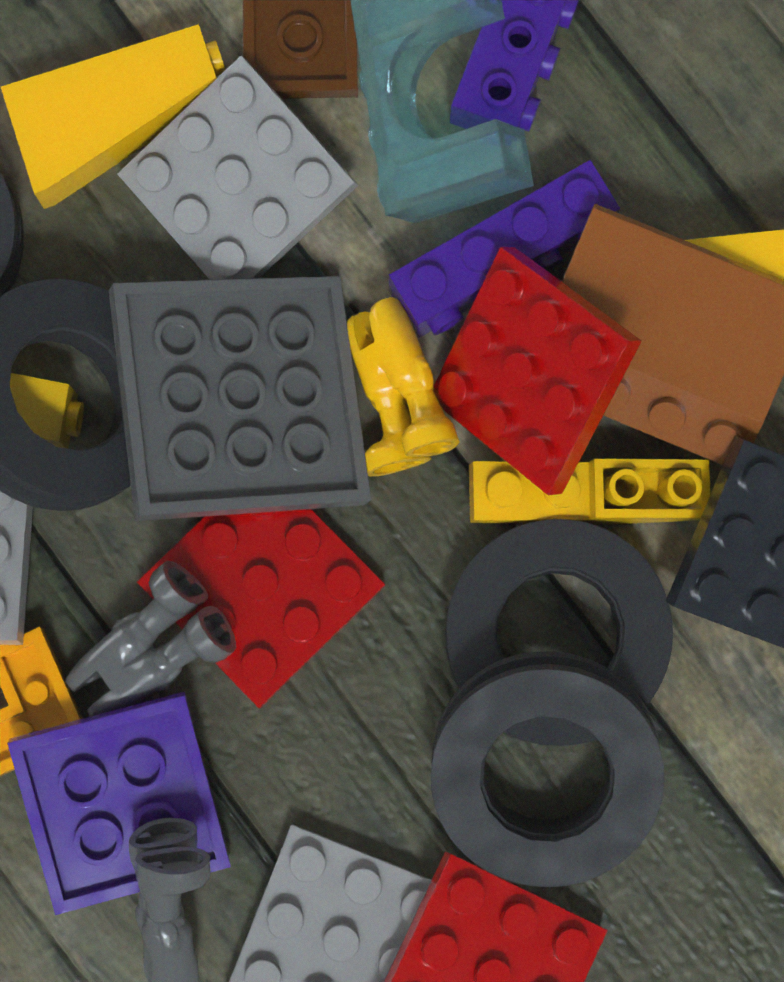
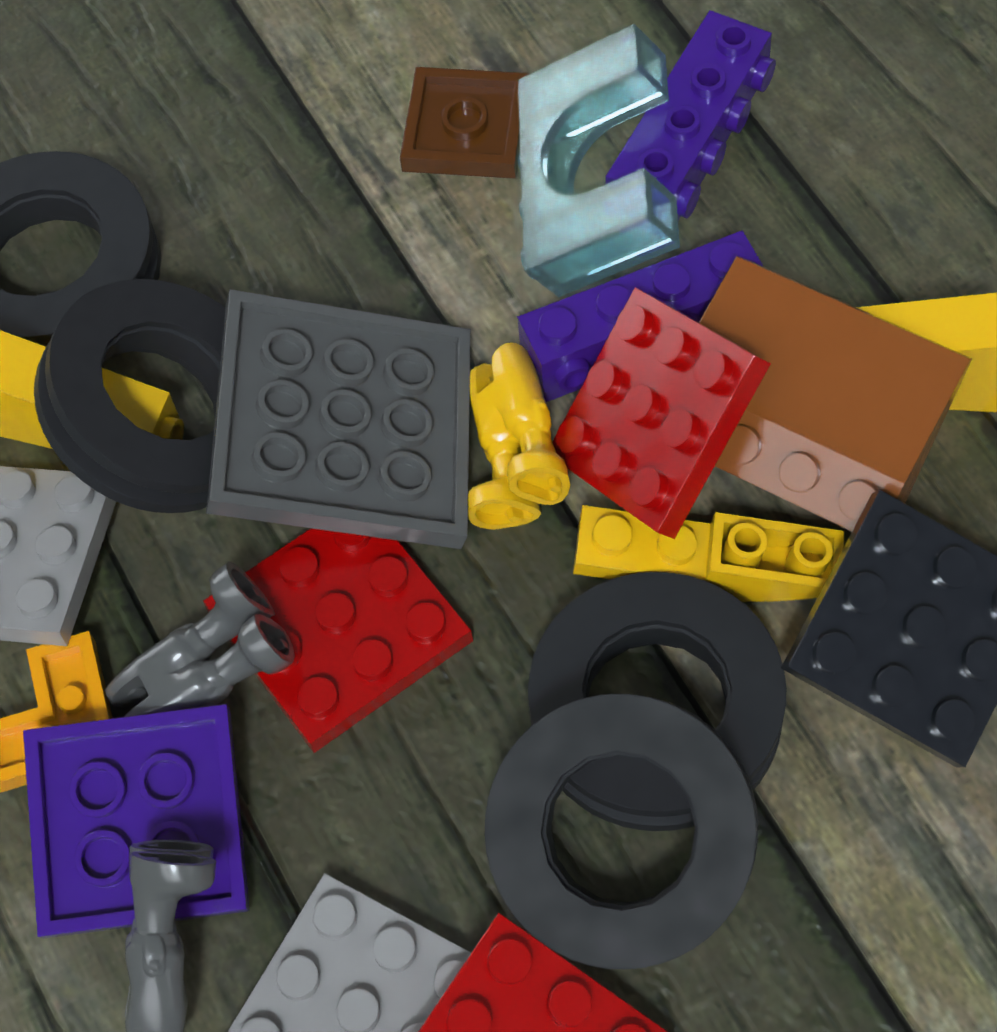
camera: 15 degrees right, 20 degrees down
yellow slope [1,24,225,209] -> none
light grey plate [117,55,359,280] -> none

